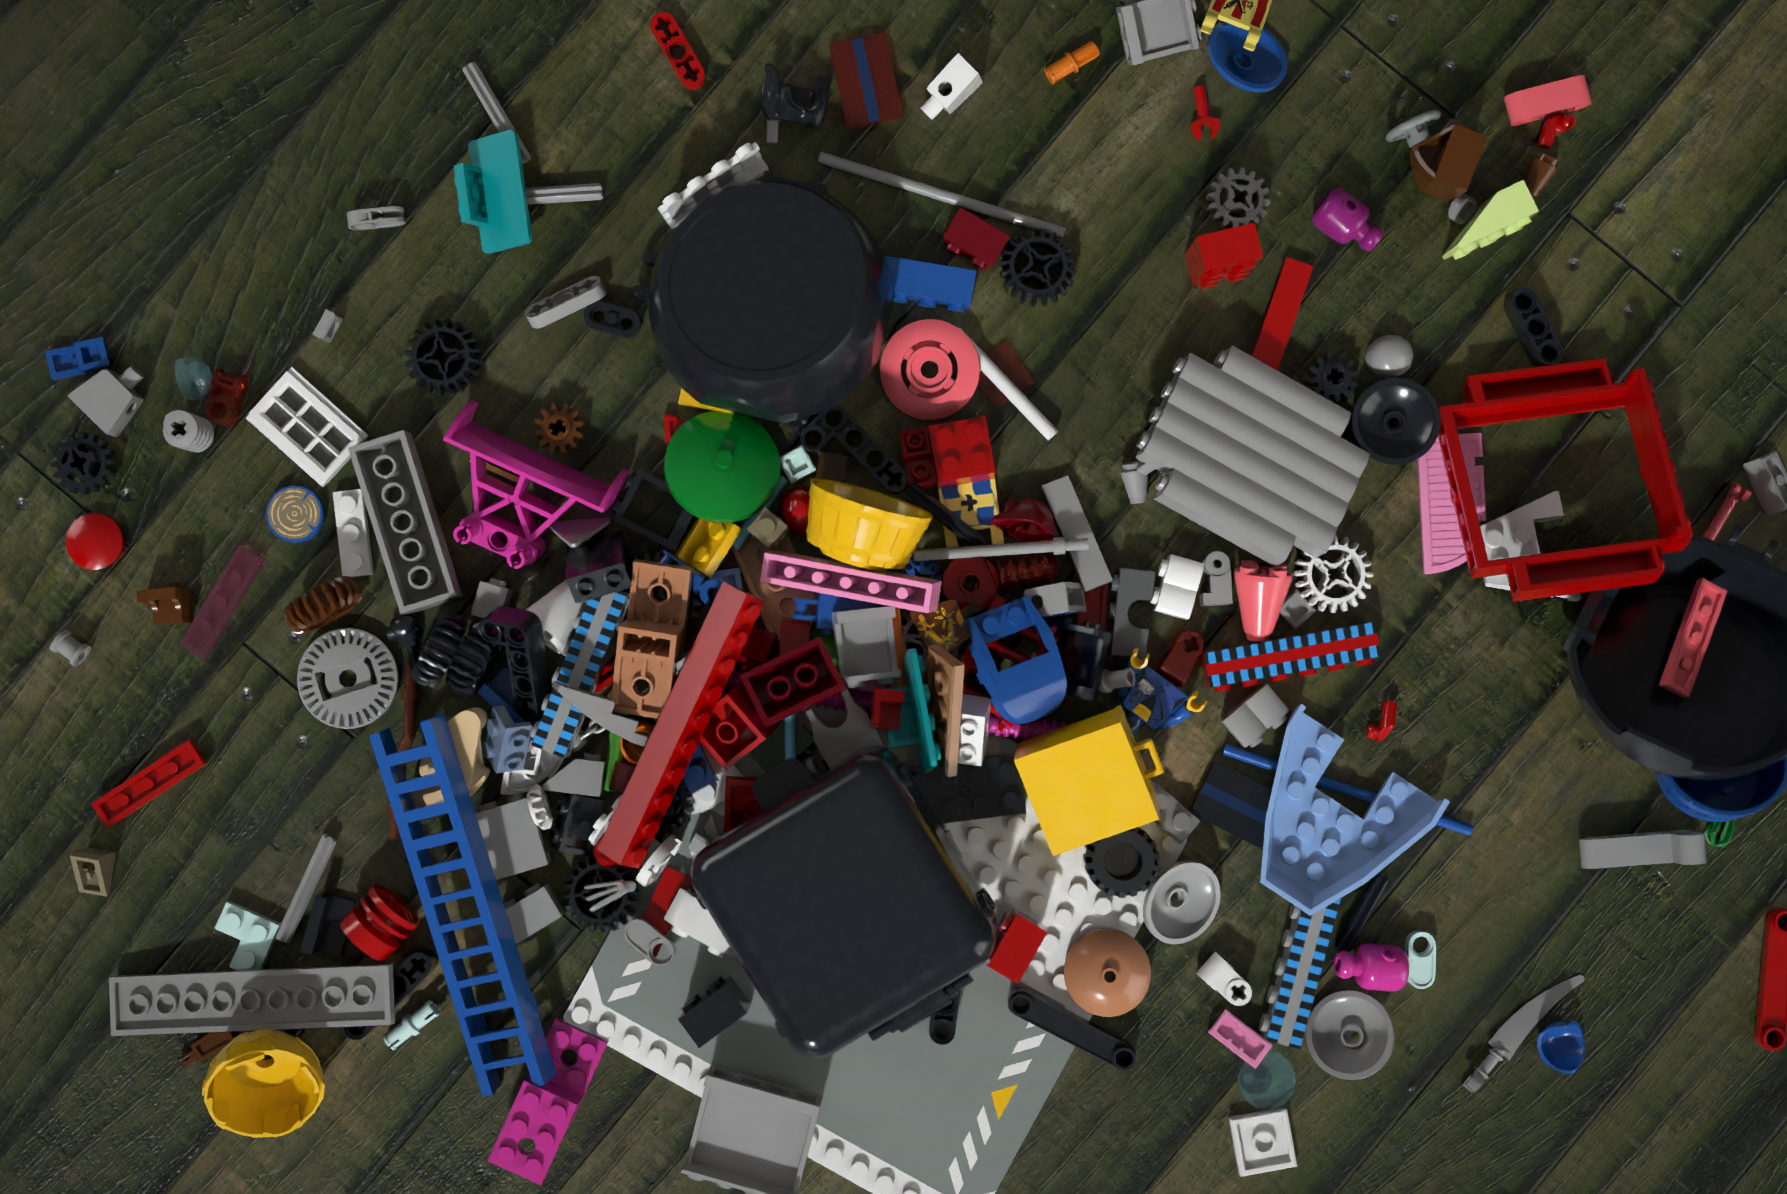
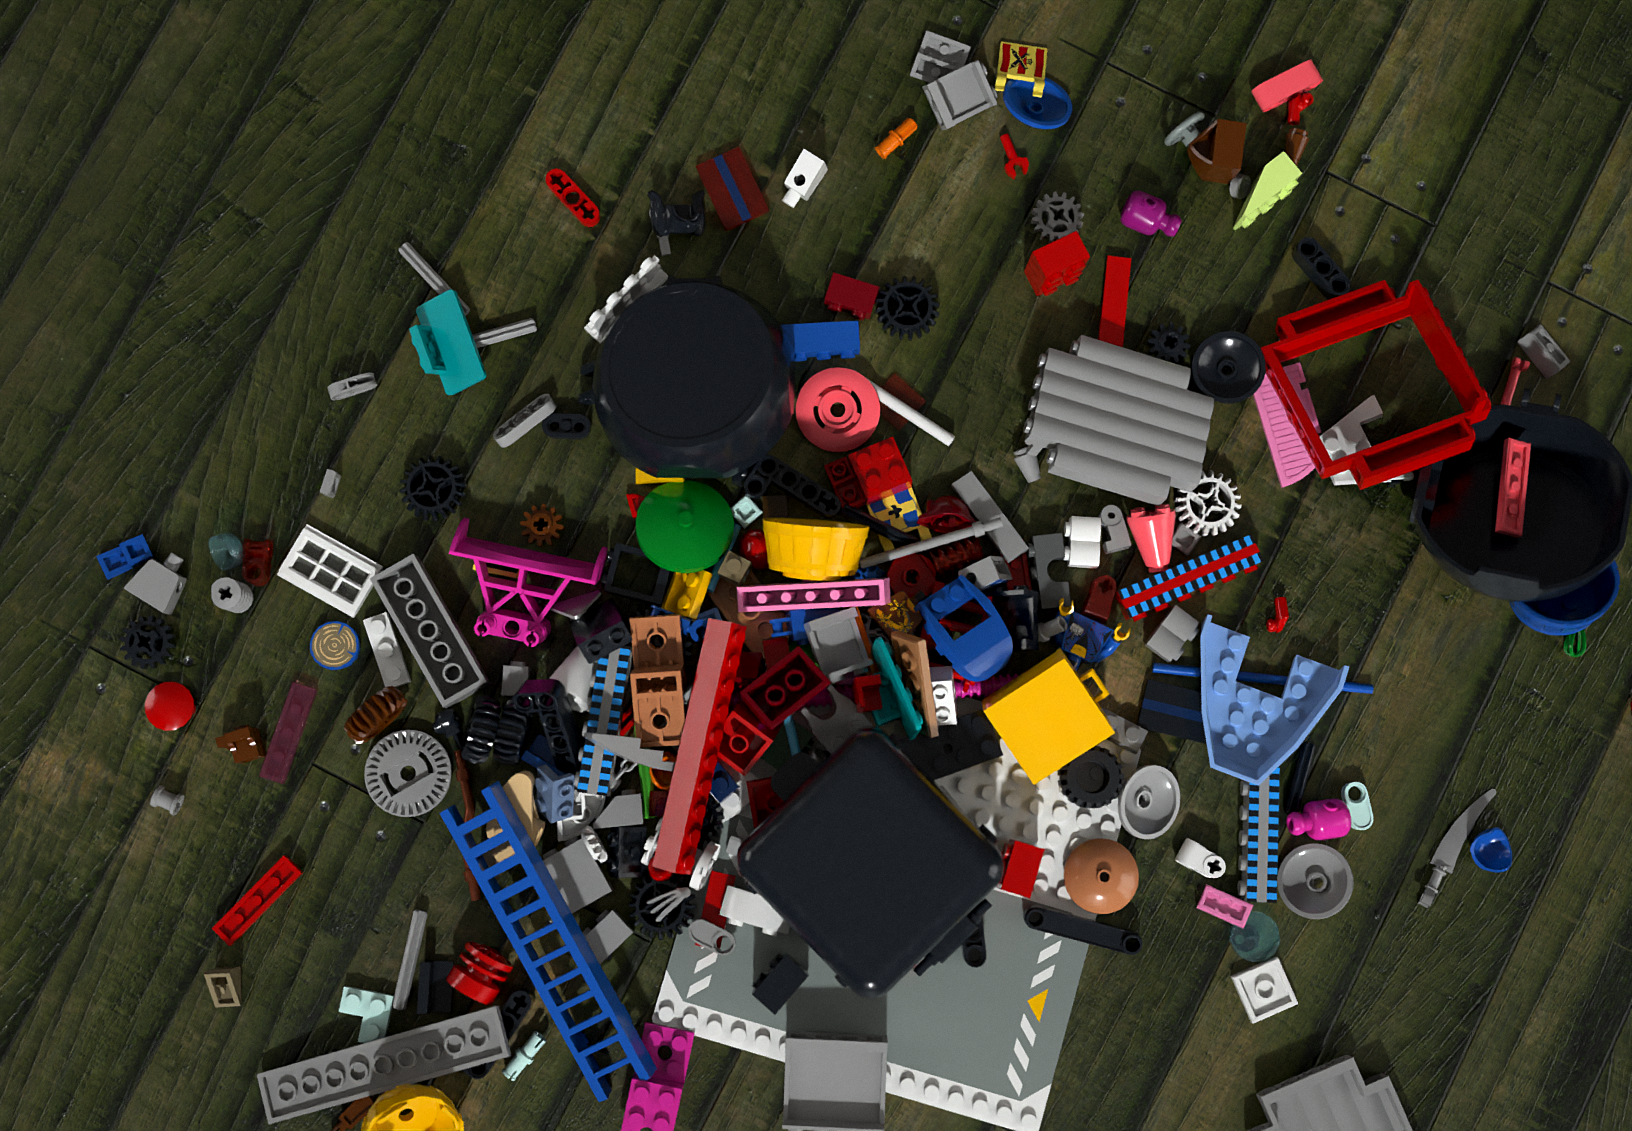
camera: 20 degrees left, 5 degrees down
light grey piece [818,152,1066,238] -> none
light grey hair [1365,335,1413,378] -> none
light grey beam [1579,830,1707,869] -> none

